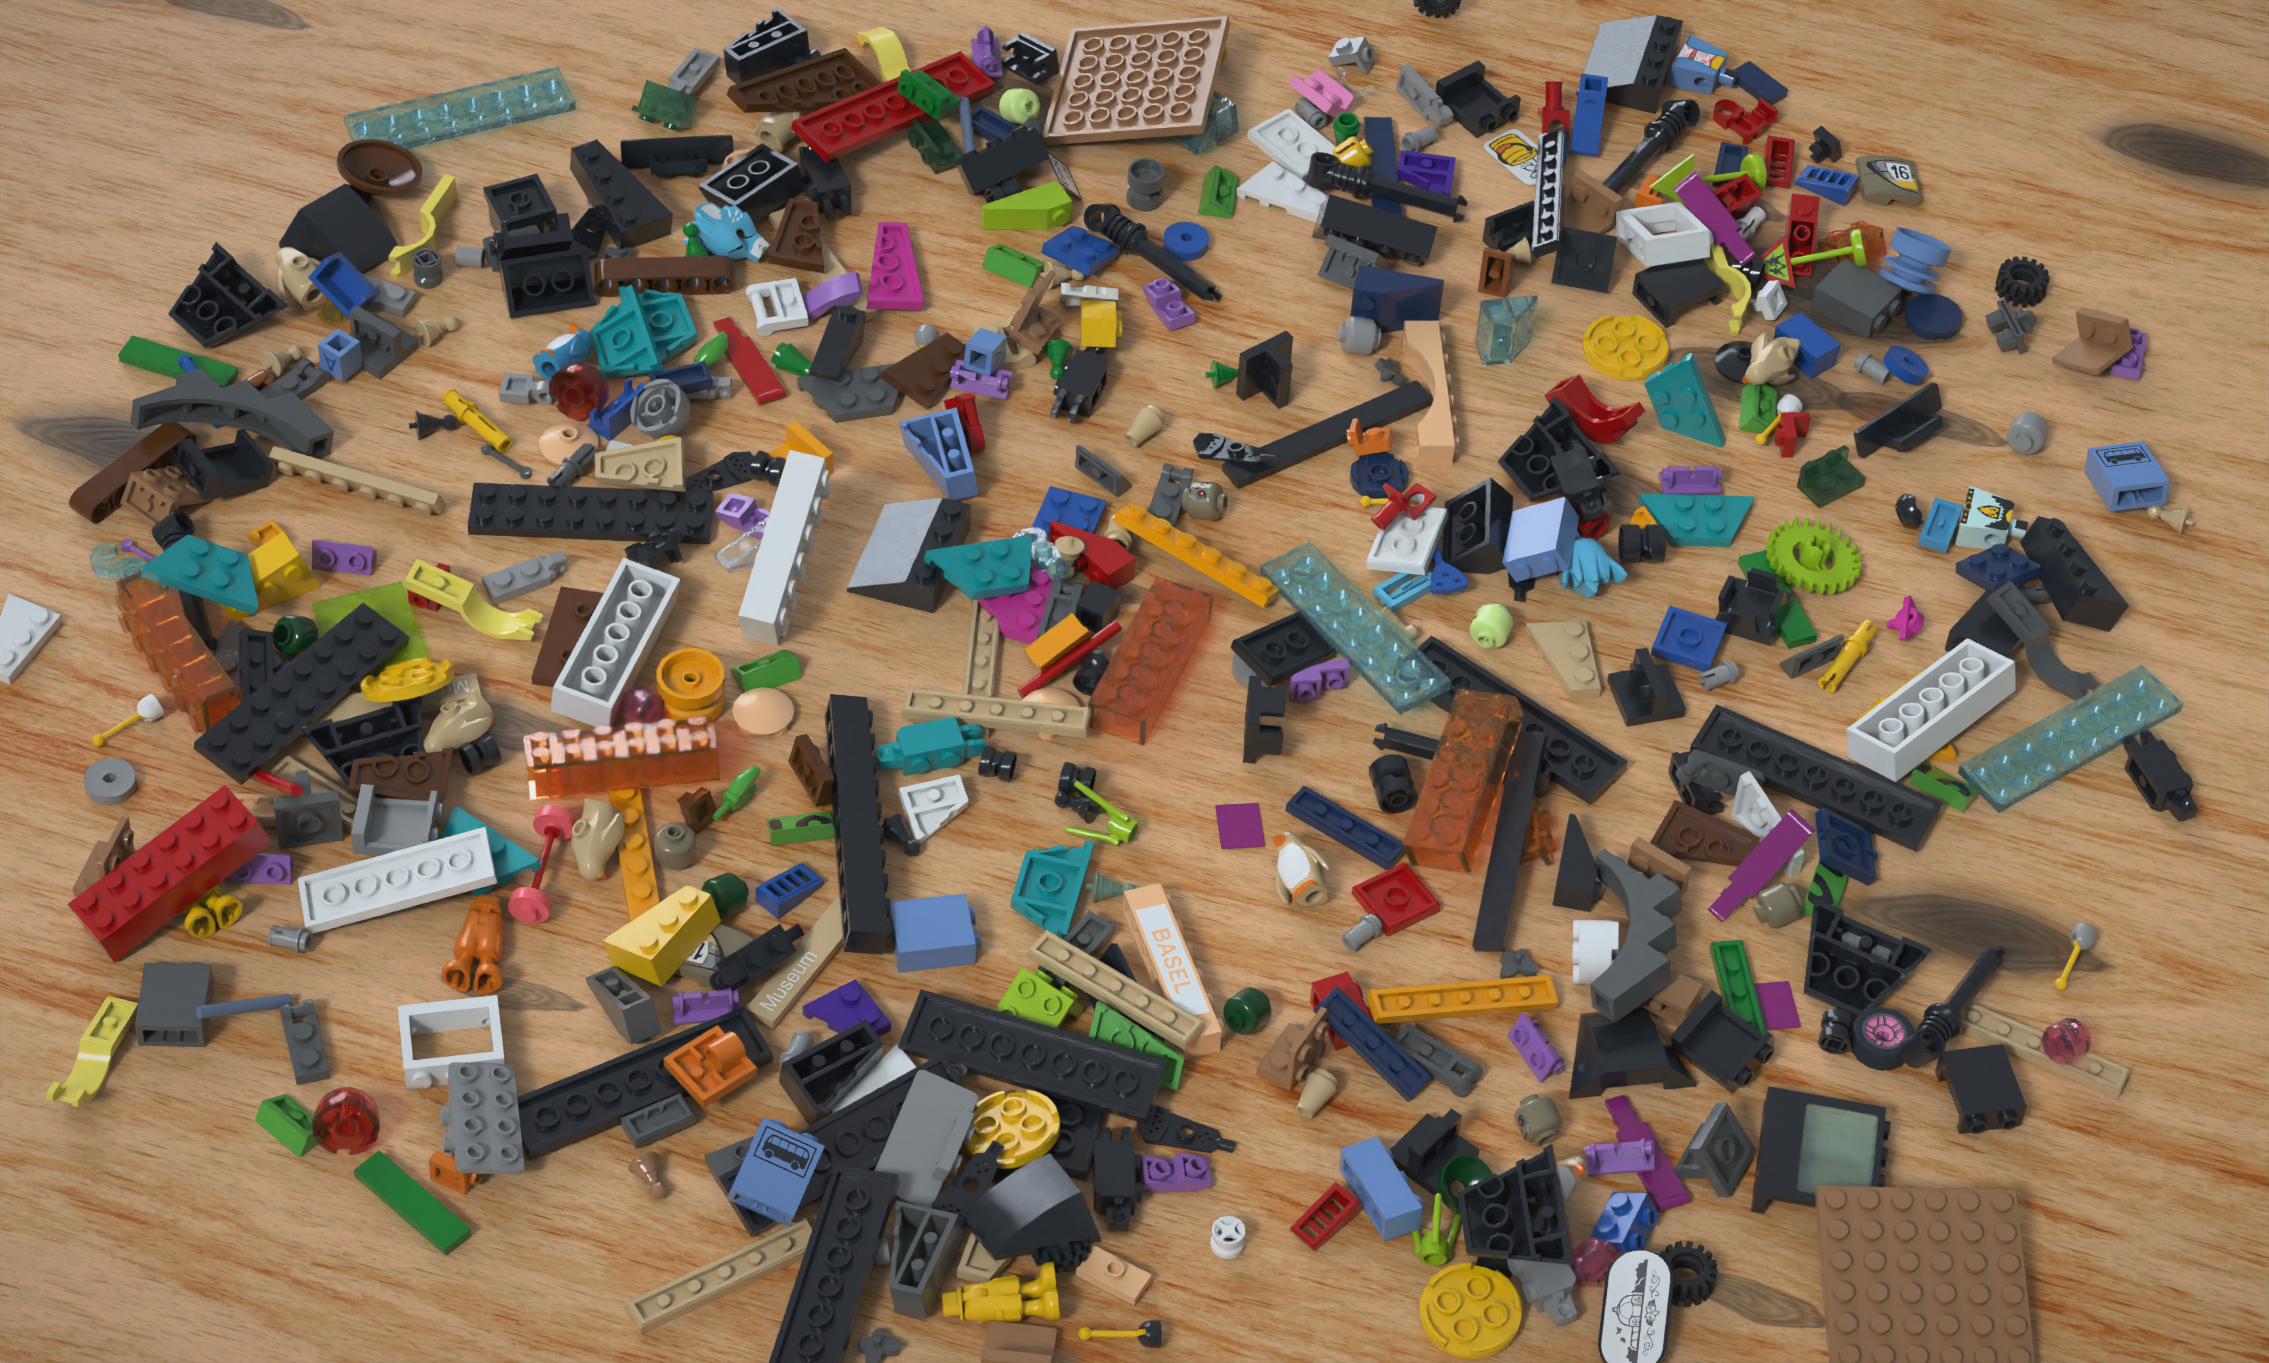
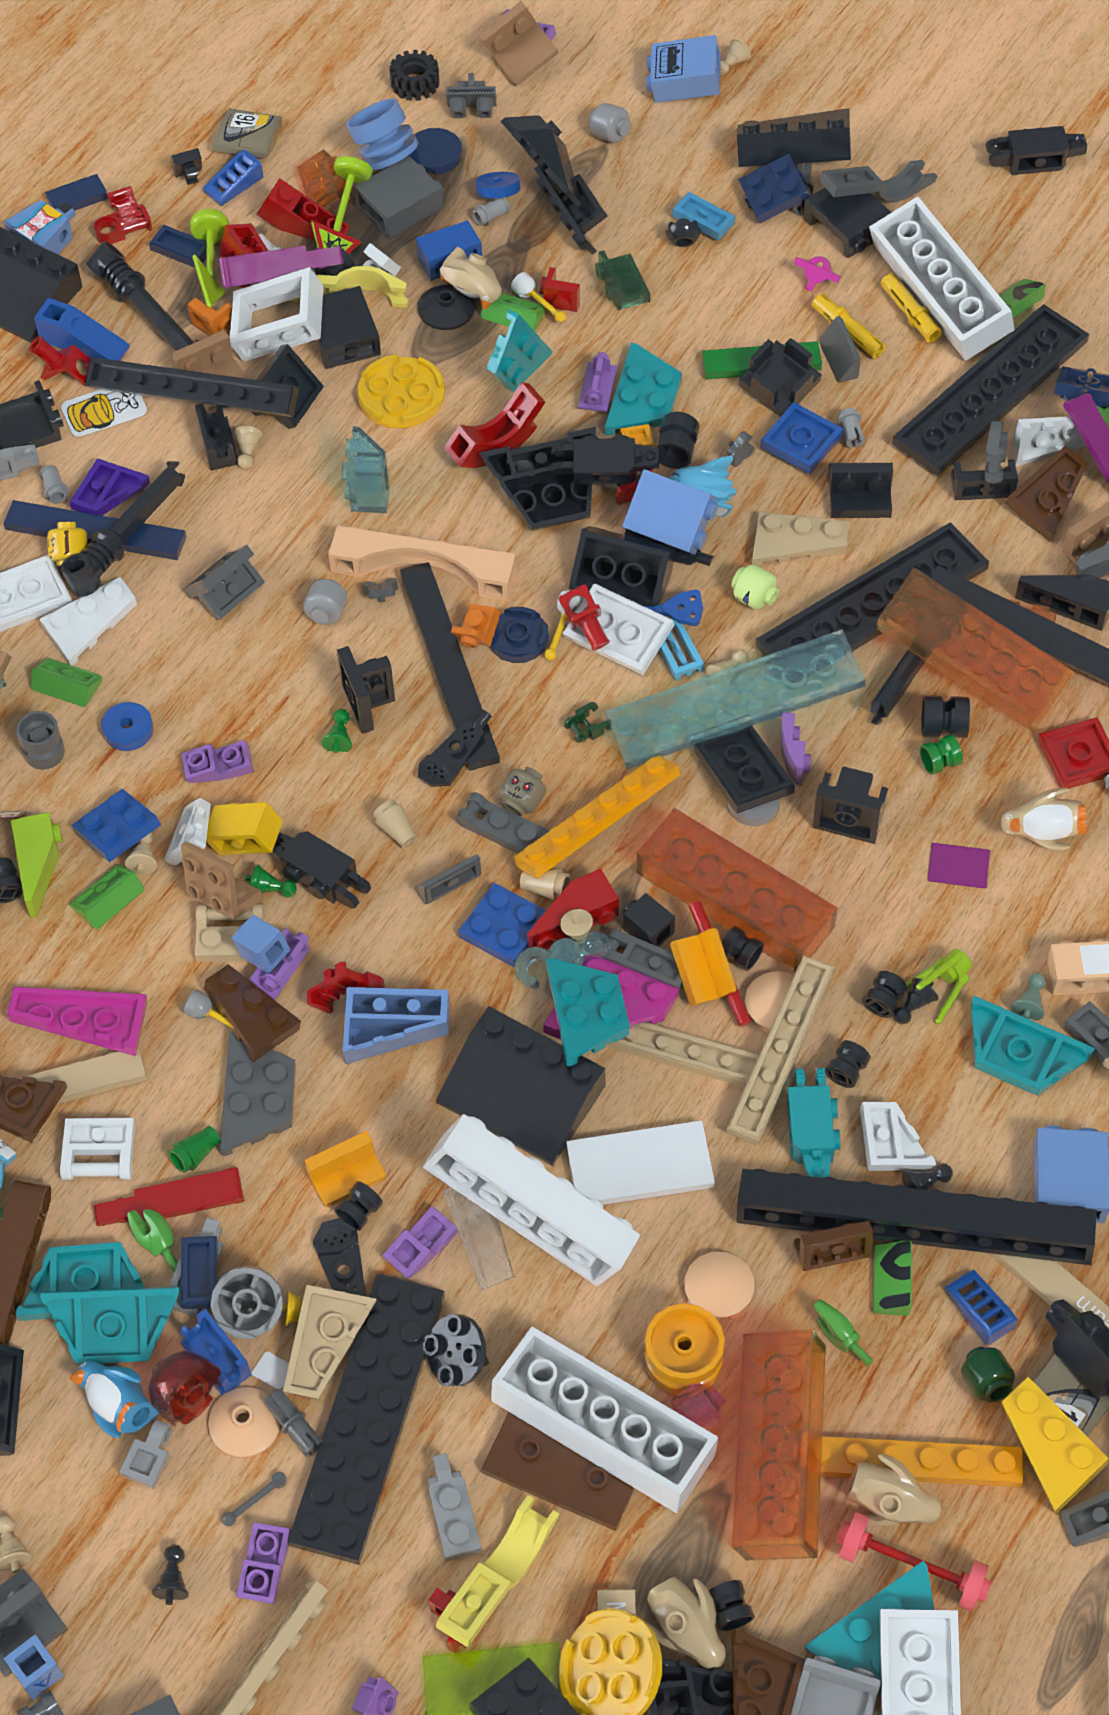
camera: 70 degrees left, 10 degrees up
yellow pin [442,388,513,454] -> none
orange piece [442,895,504,995] -> none
dark tan head [654,823,696,870] -> none
reddish brown tile [677,787,717,833] -> none
bright green slope [730,649,802,693] -> none
medium lavender slope [802,271,863,321] -> none
black slope [809,305,866,382] -> none
black piece [1084,203,1222,301] -> none
dark blue tile [1285,786,1408,870] -> none
black wedge [1312,194,1438,266] -> none
green cone [1333,112,1360,146] -> none
dark blue slope [1350,265,1444,334] -> none
dark orange slope [1478,247,1516,298] -> none
red slope [1763,135,1795,189] -> none
lime gear [1765,517,1863,595] -> none
light aqua torso [1955,486,2028,549] -> none
clear light blue plate [1958,665,2183,813] -> none
none -> medium lavender slope [236,1522,291,1604]
none -> black wedge [500,115,583,209]
none -> dark green piece [564,702,613,743]
none -> white tile [566,1120,715,1205]
none -> dark grey piece [726,431,755,467]
none -> green wheel [920,734,963,775]

